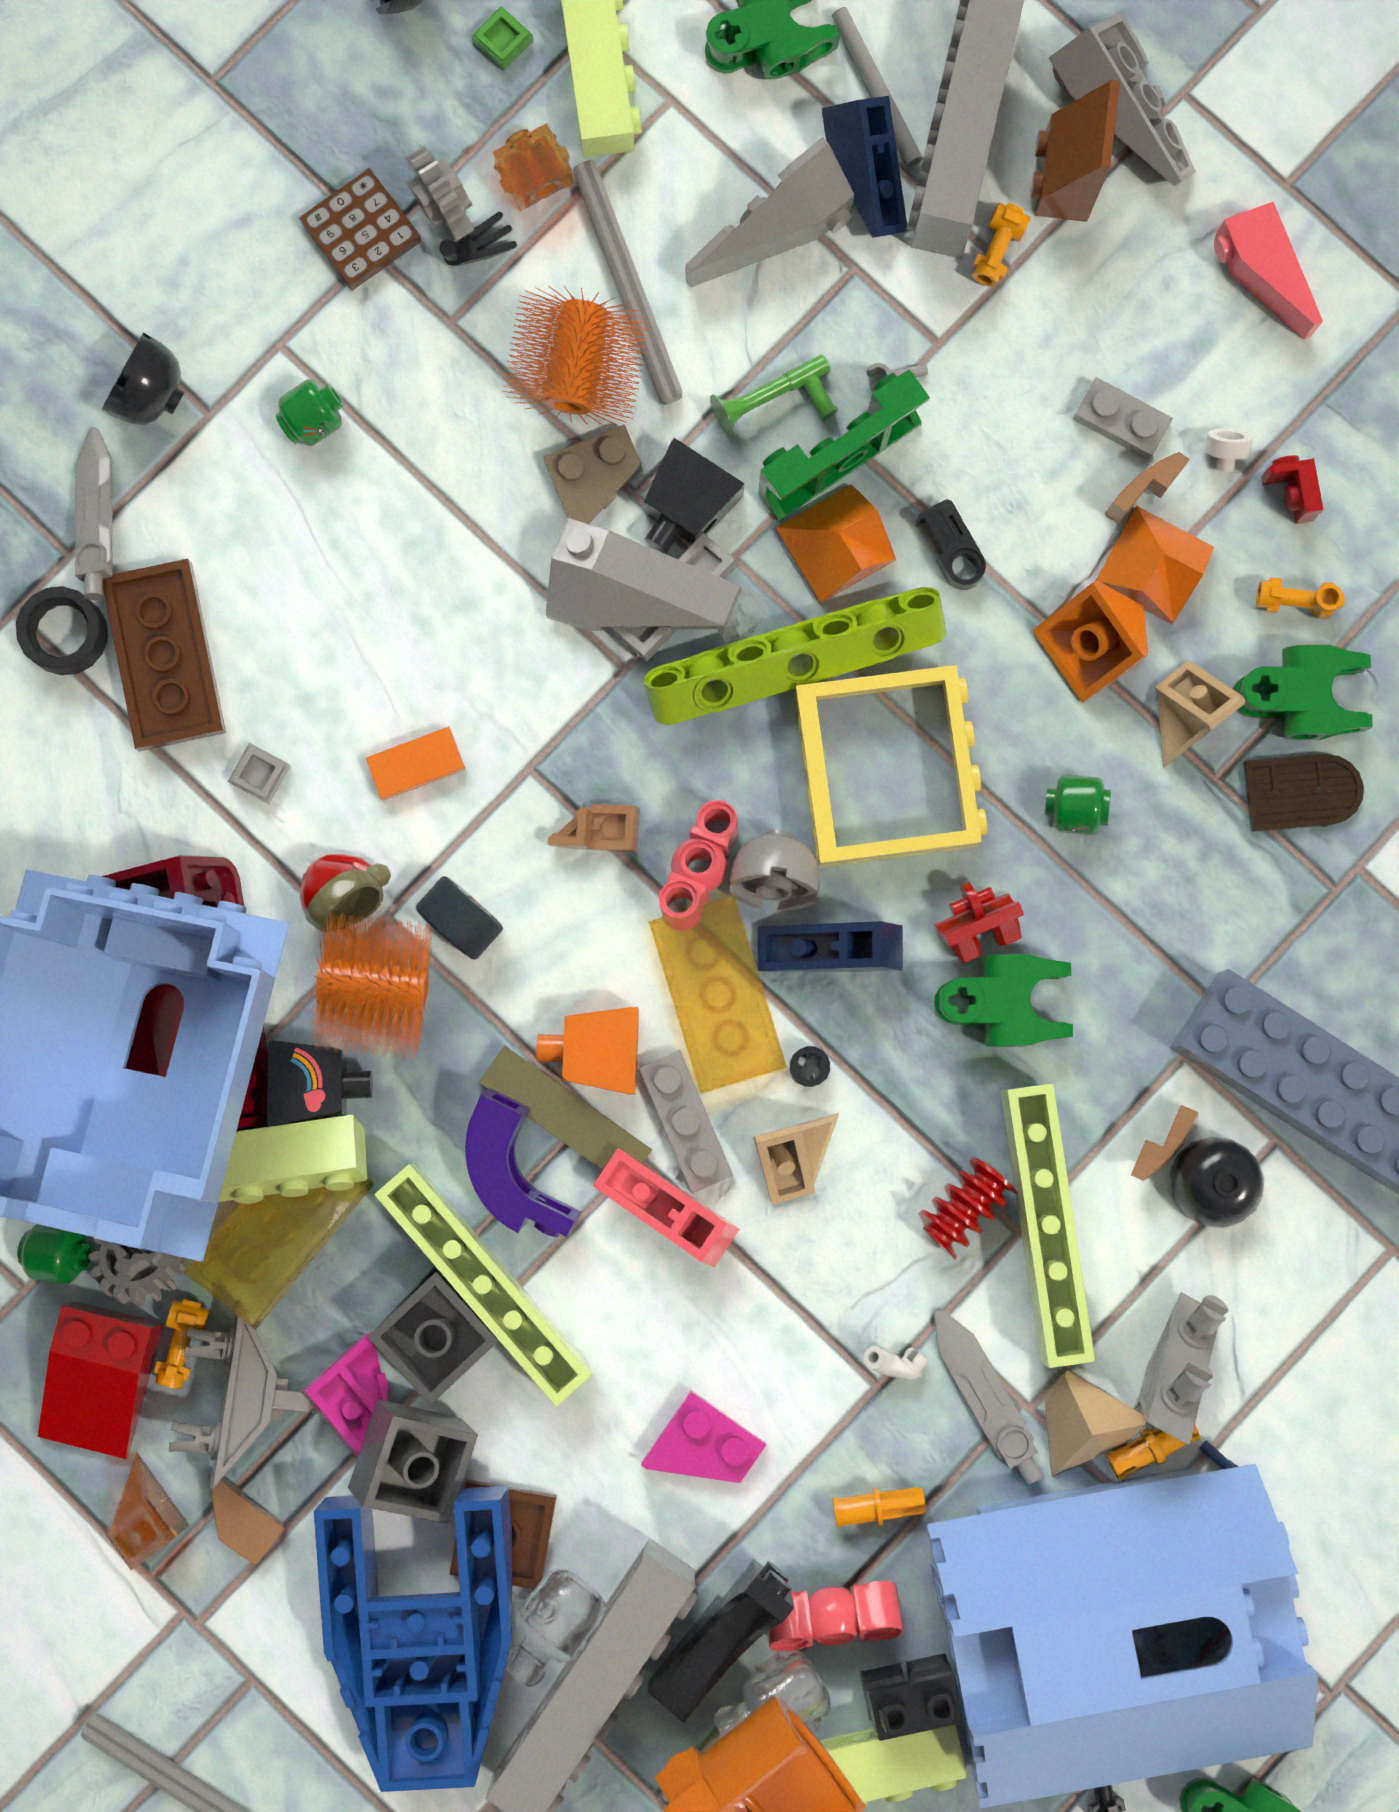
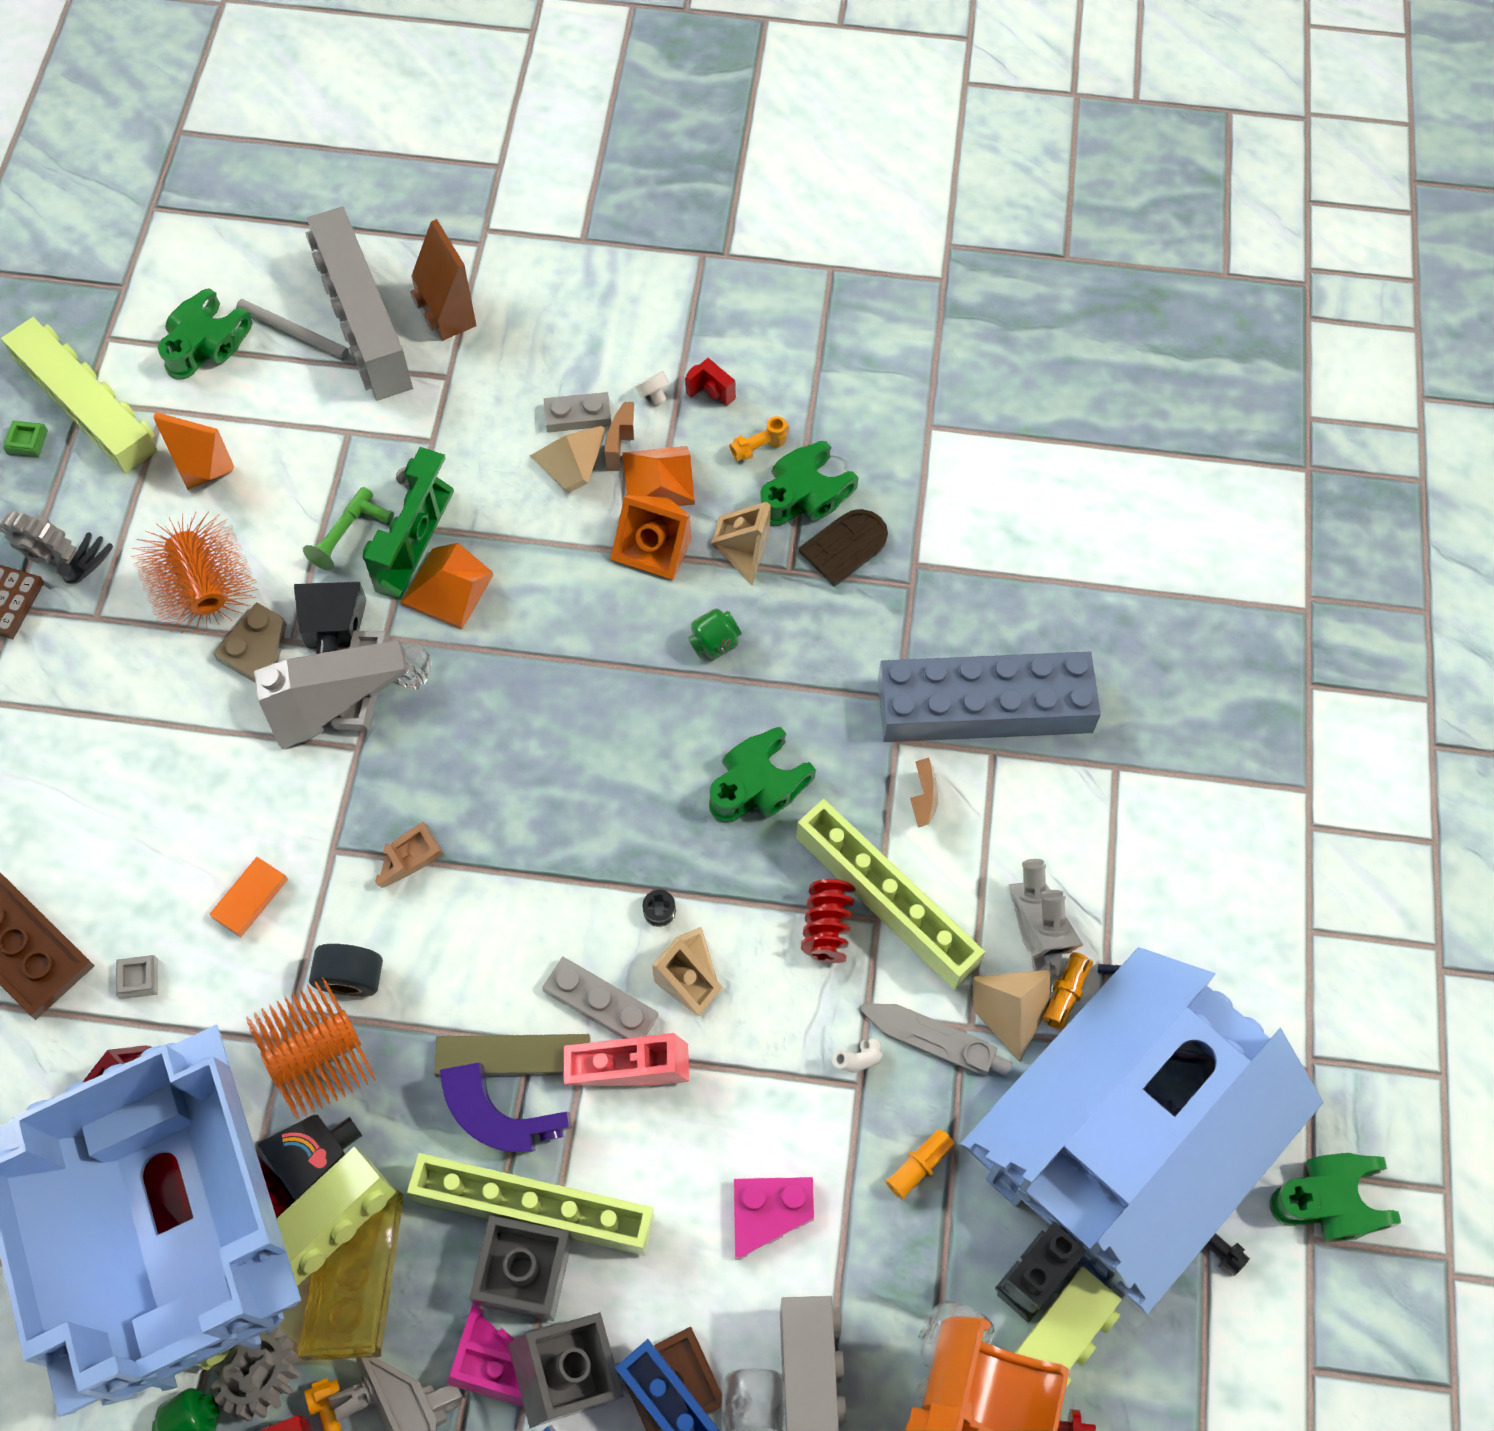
camera: 35 degrees left, 20 degrees down
green head [275,379,344,446] -> none
olive piece [300,854,391,932] -> none
clear orange head [493,123,573,211] -> none
orange torso [536,1007,639,1095] -> none
light grey axle [573,160,682,405] -> none
lime beam [644,587,947,725] -> none
black arch [647,1559,794,1723] -> none
clear yellow tile [649,896,787,1094] -> none
coral piece [659,800,739,931] -> none
light grey wedge [685,137,854,287] -> none
light grey cylinder [730,830,820,911] -> none
dark blue slope [758,921,903,972] -> none
coral piece [767,1581,904,1651] -> none
light yellow window [794,665,987,868] -> none
dark blue slope [821,96,908,238] -> none
black piece [915,499,986,590] -> none
red hips [934,882,1024,963] -> none
light orange bar [972,202,1031,287] -> none
light grey wedge [1049,12,1196,186] -> none
black cylinder [1170,1137,1264,1228] -> none
coral slope [1214,201,1323,339] -> none
none -> orange slope [153,412,234,490]
none -> tan slope [529,426,606,493]

